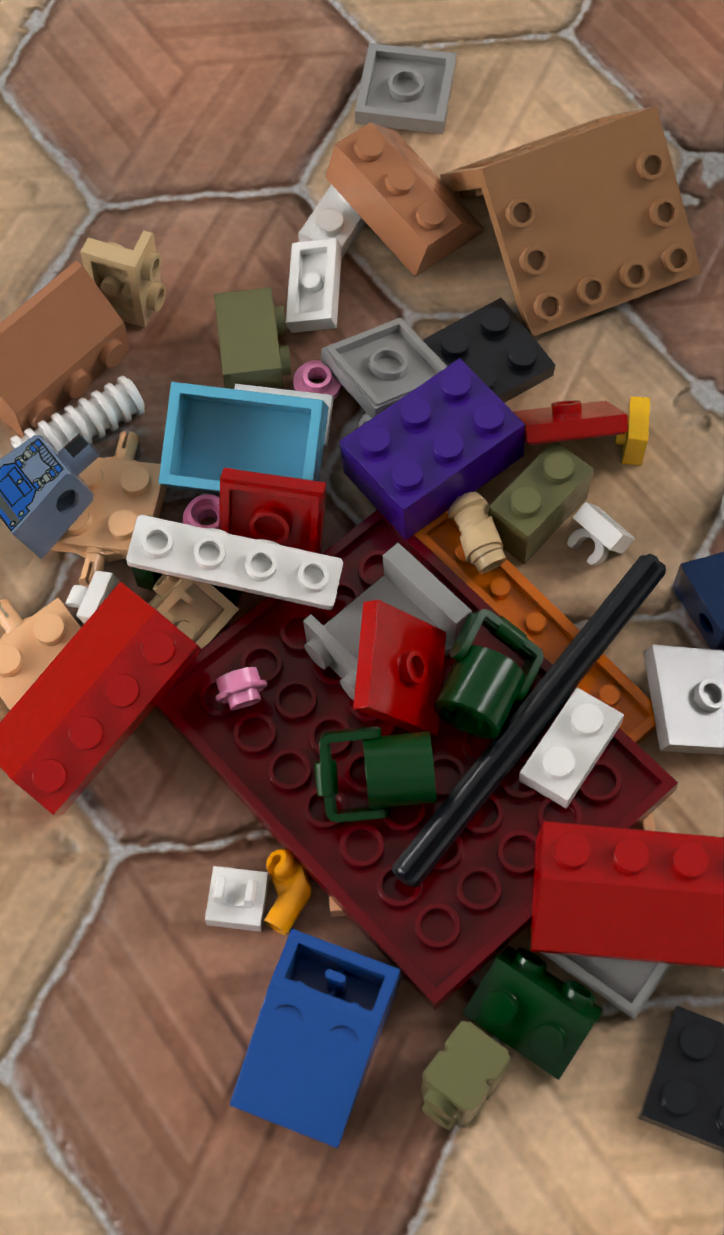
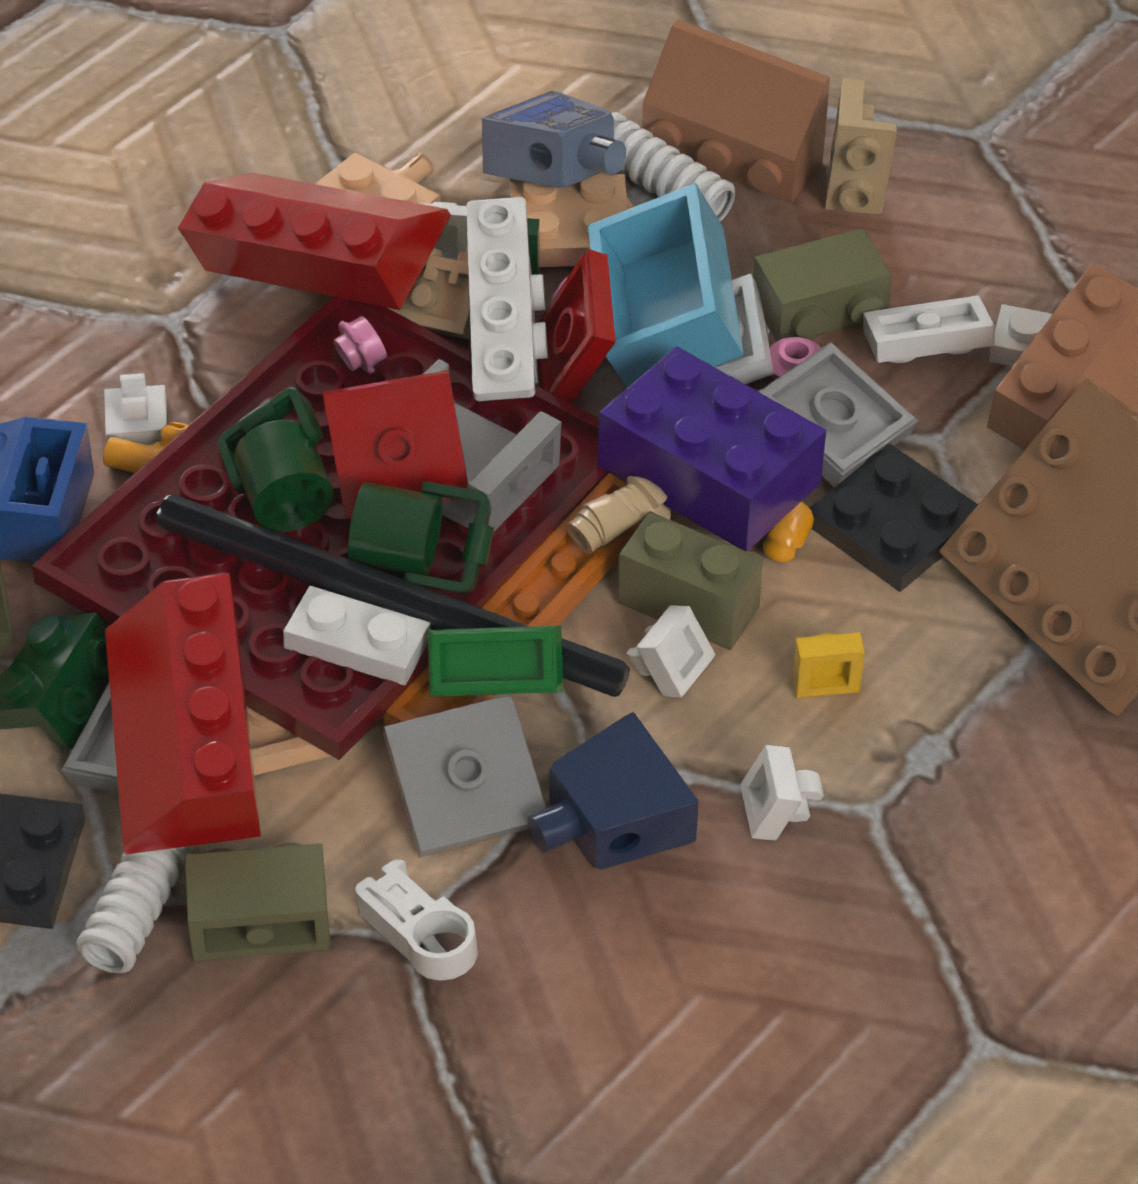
camera: 75 degrees right, 15 degrees down
red plate [513,400,628,445] -> none
none -> green tile [428,626,563,697]

